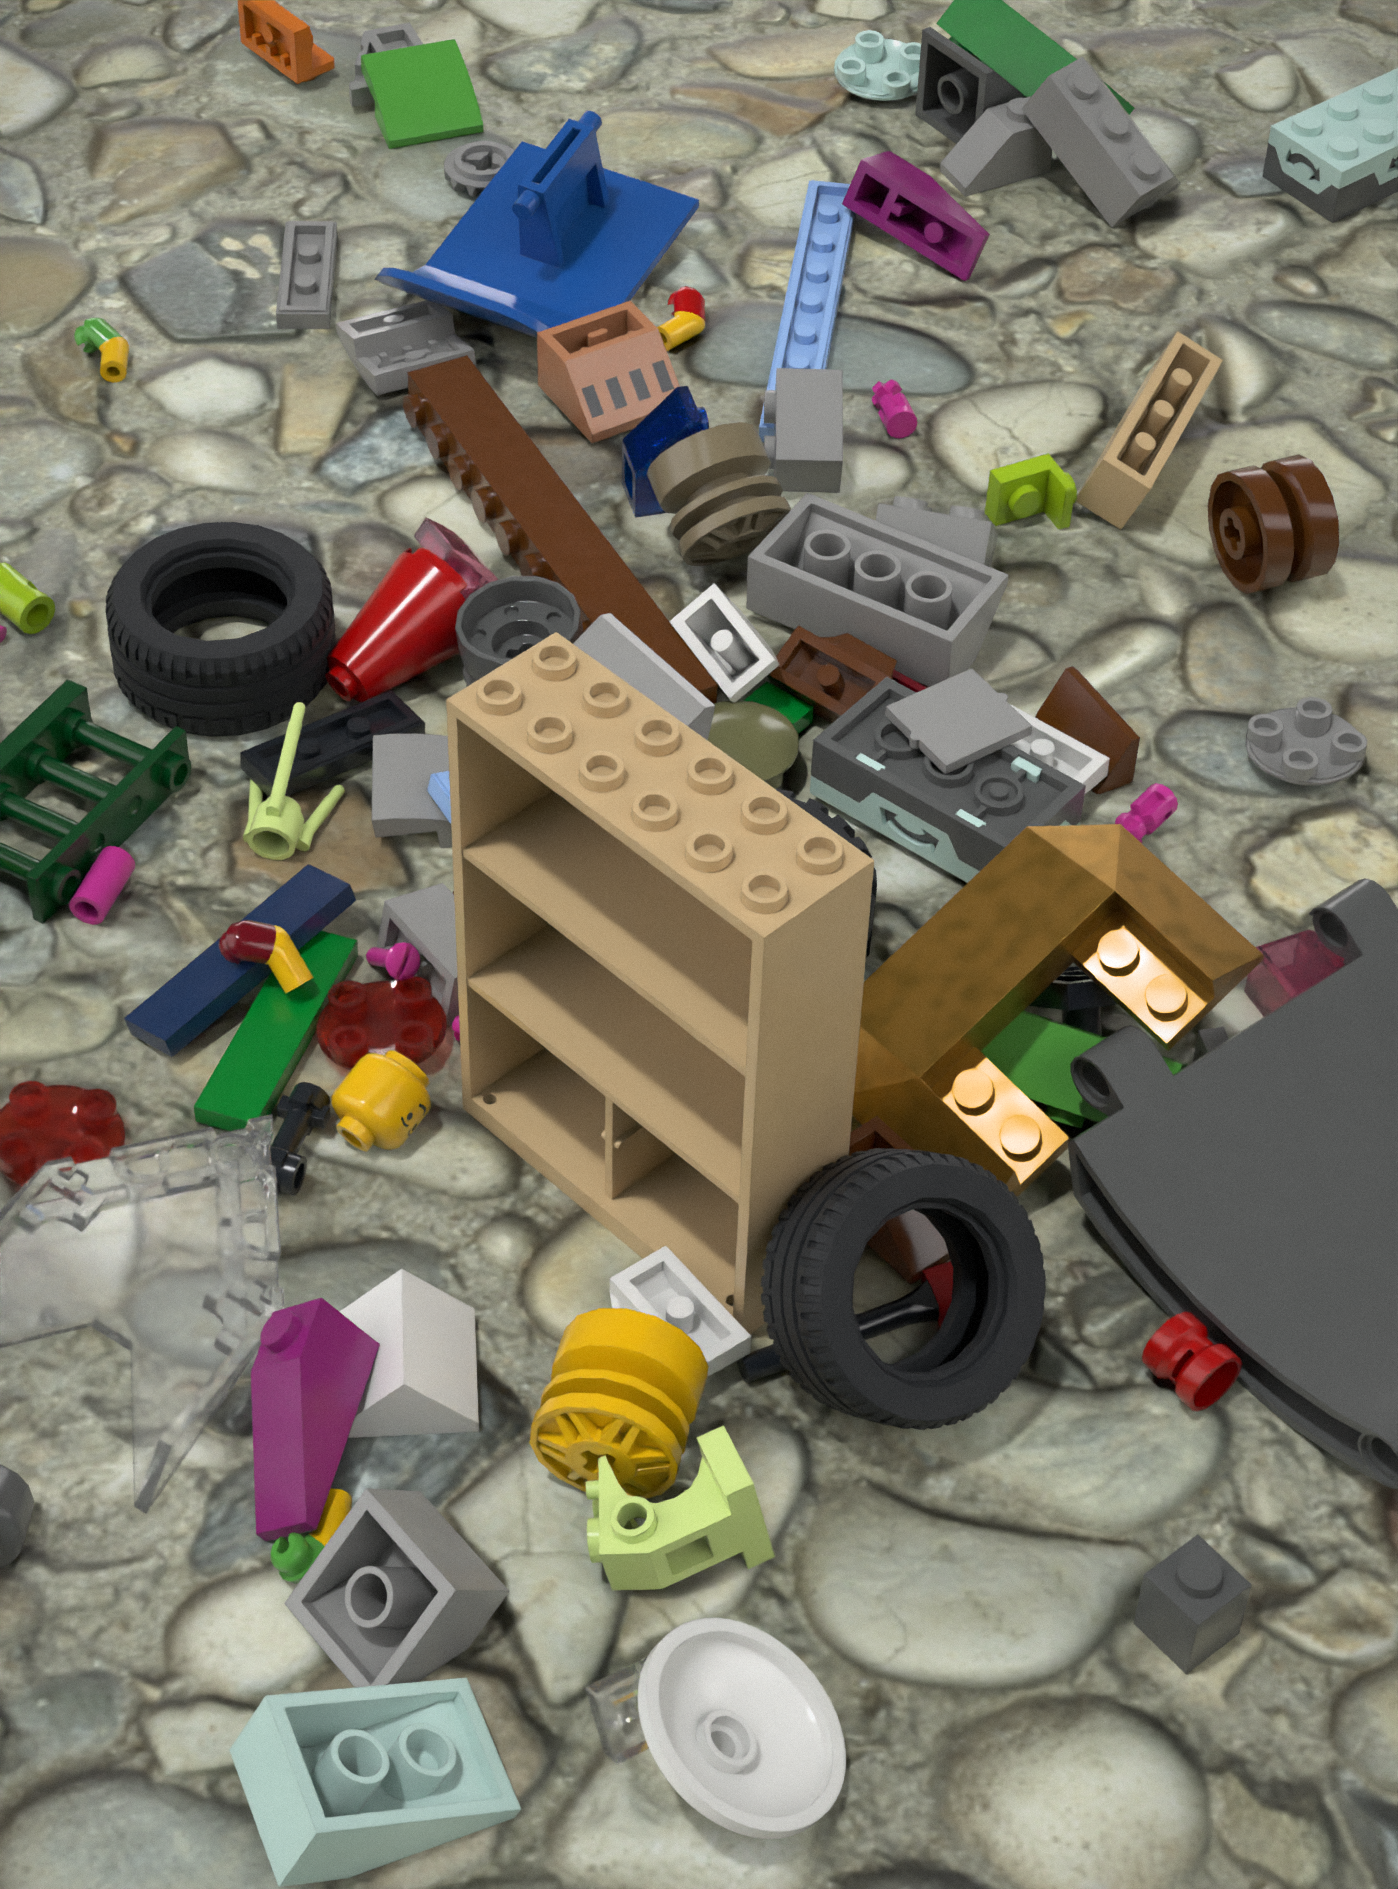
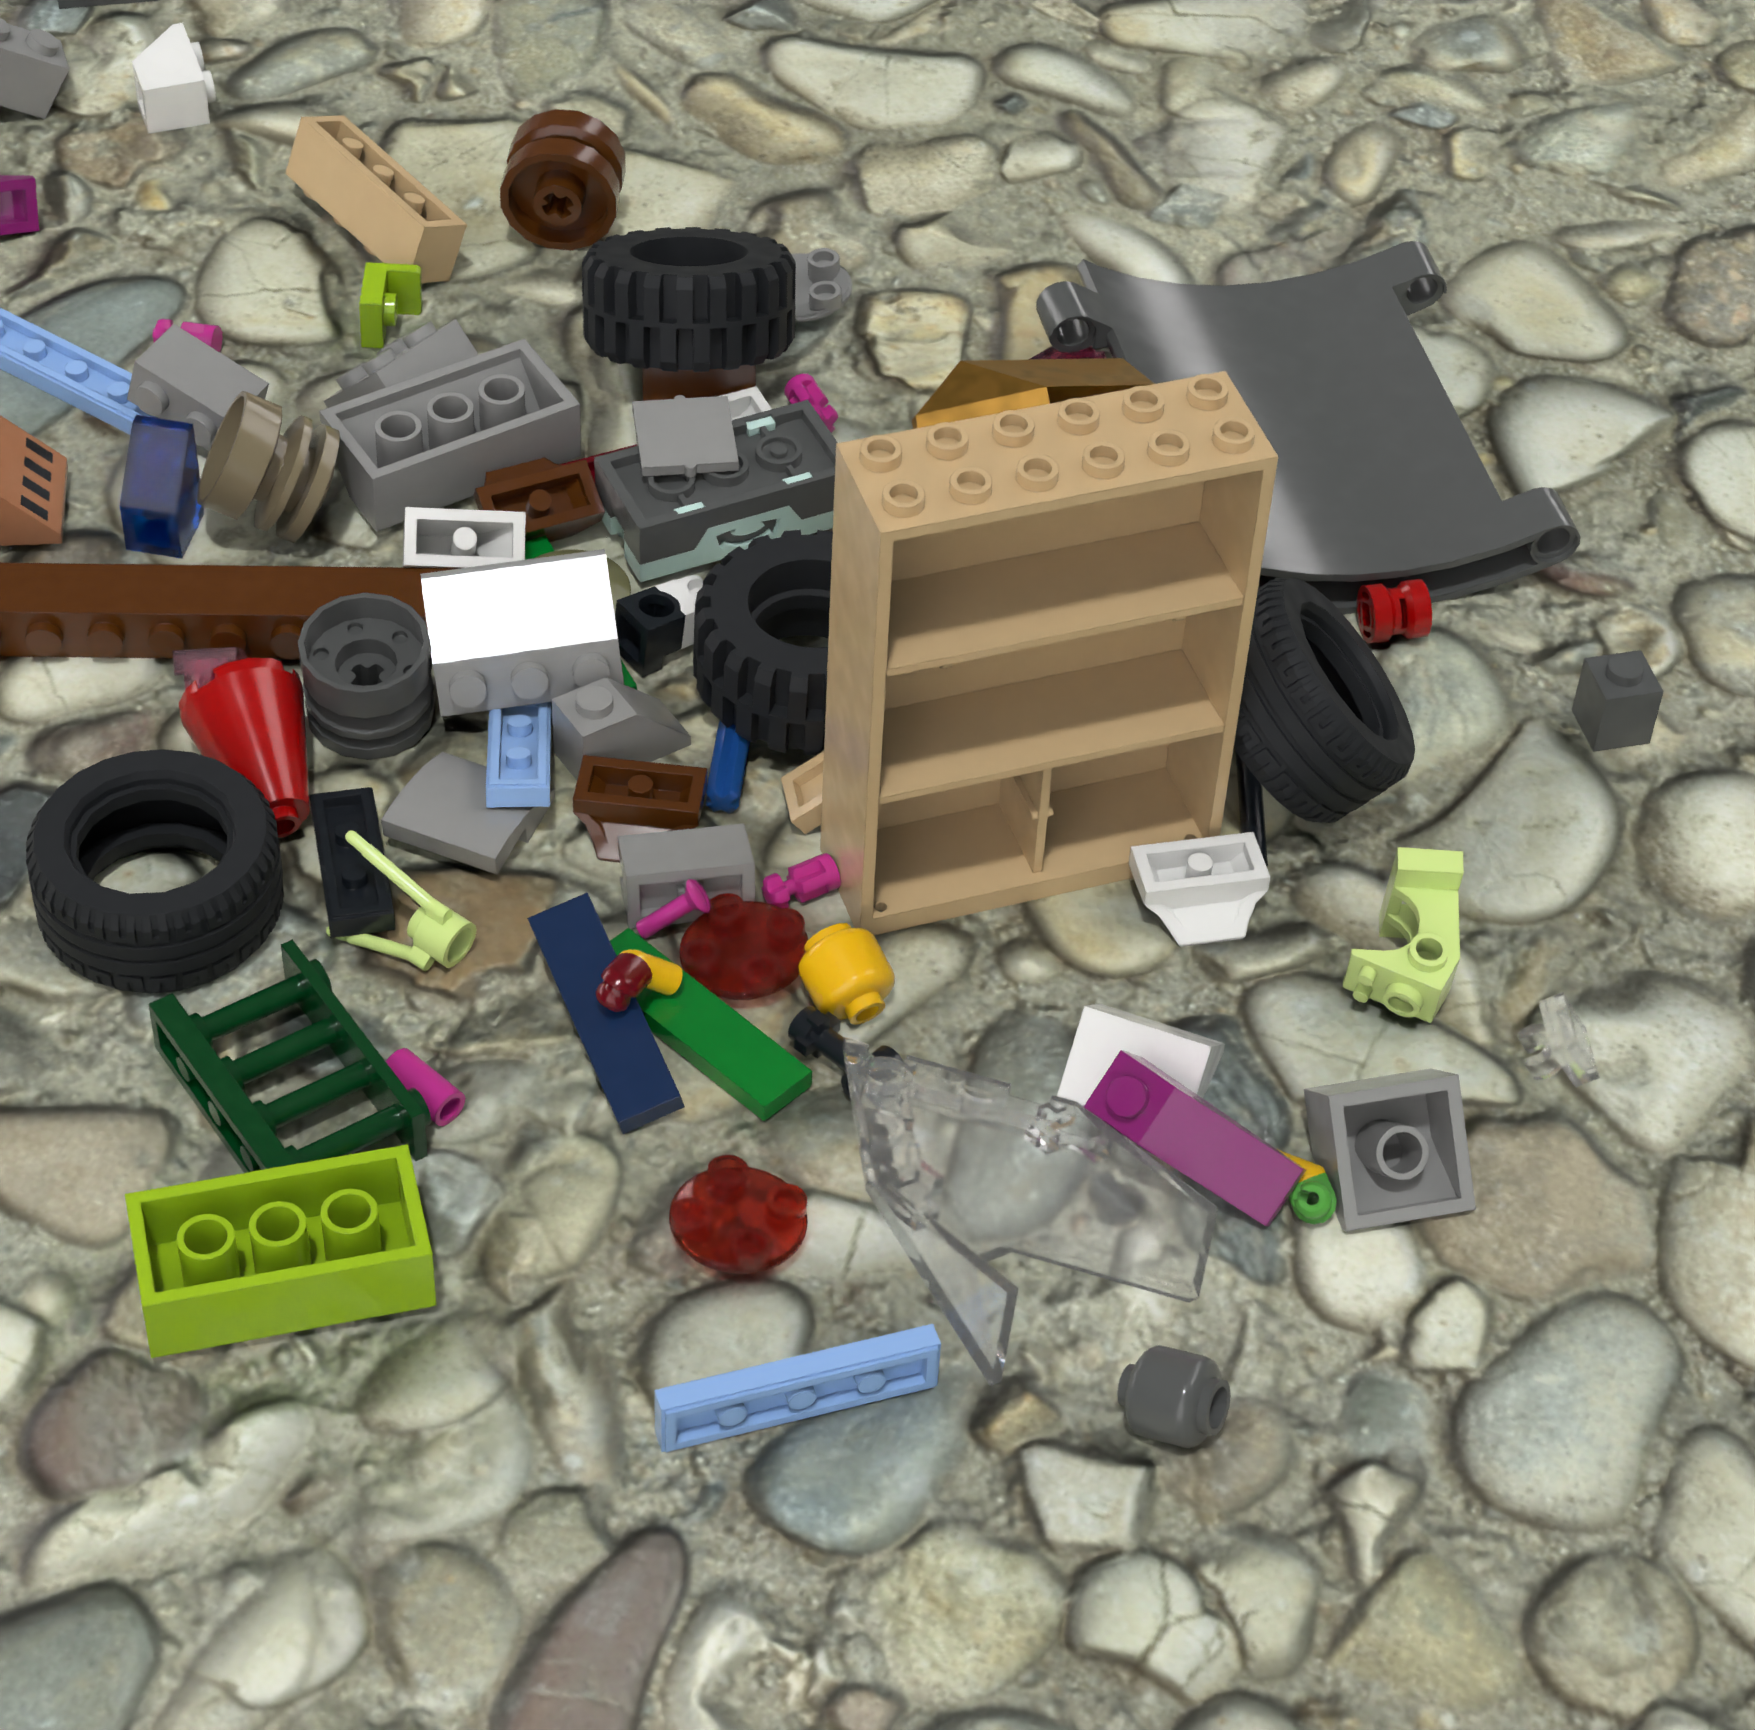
camera: 65 degrees left, 0 degrees up
light aqua slope [229,1678,521,1887] -> none
yellow wheel [529,1308,709,1499] -> none
white dish [638,1618,846,1839] -> none
none -> white slope [132,23,216,134]
none -> black tyre [582,227,796,372]

